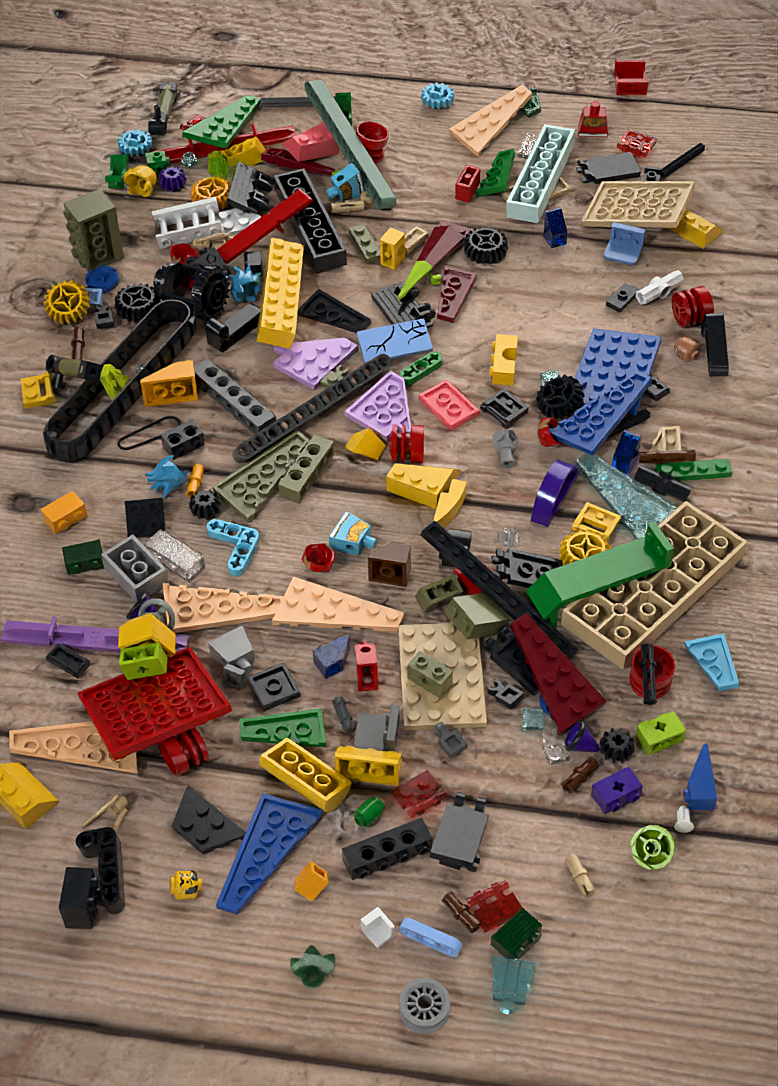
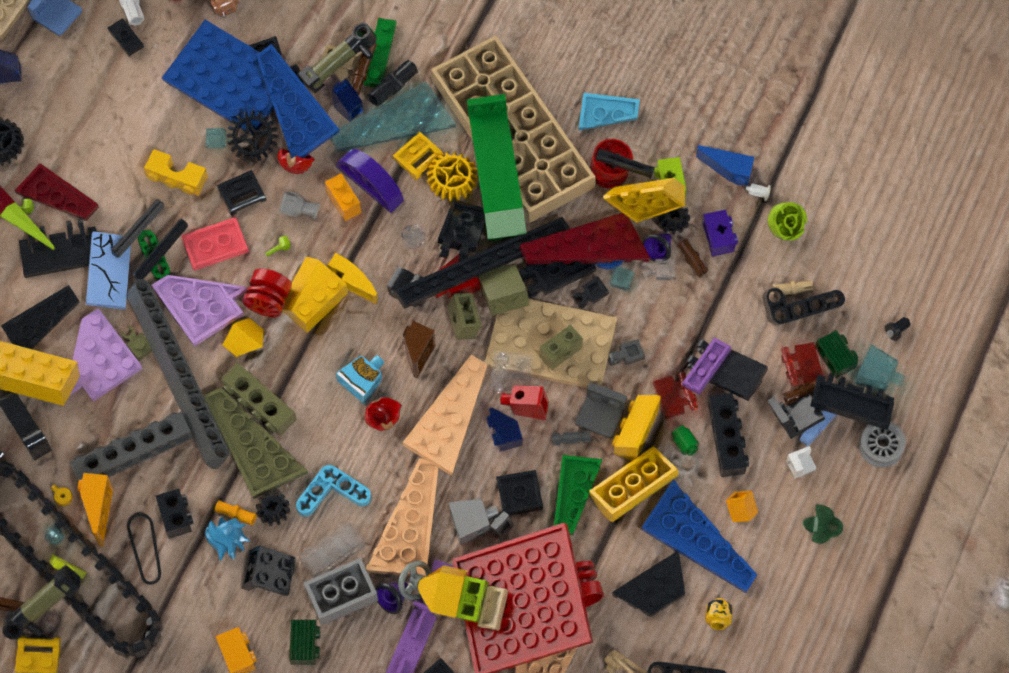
camera: 75 degrees left, 15 degrees up
none -> black axle [111,199,164,258]
none -> black axle [133,219,188,279]
none -> lime hand [265,236,291,257]
none -> piece [298,23,377,93]
none -> light orange brick [325,173,362,221]
none -> tan plate [478,586,509,631]
none -> clear hinge [490,351,534,393]
none -> yellow wedge [604,178,685,223]
none -> medium lavender tile [682,337,731,395]
none -> black beam [762,288,845,325]
none -> bracket [767,394,825,439]
none -> black hinge [810,373,894,430]
none -> black piece [884,317,911,341]

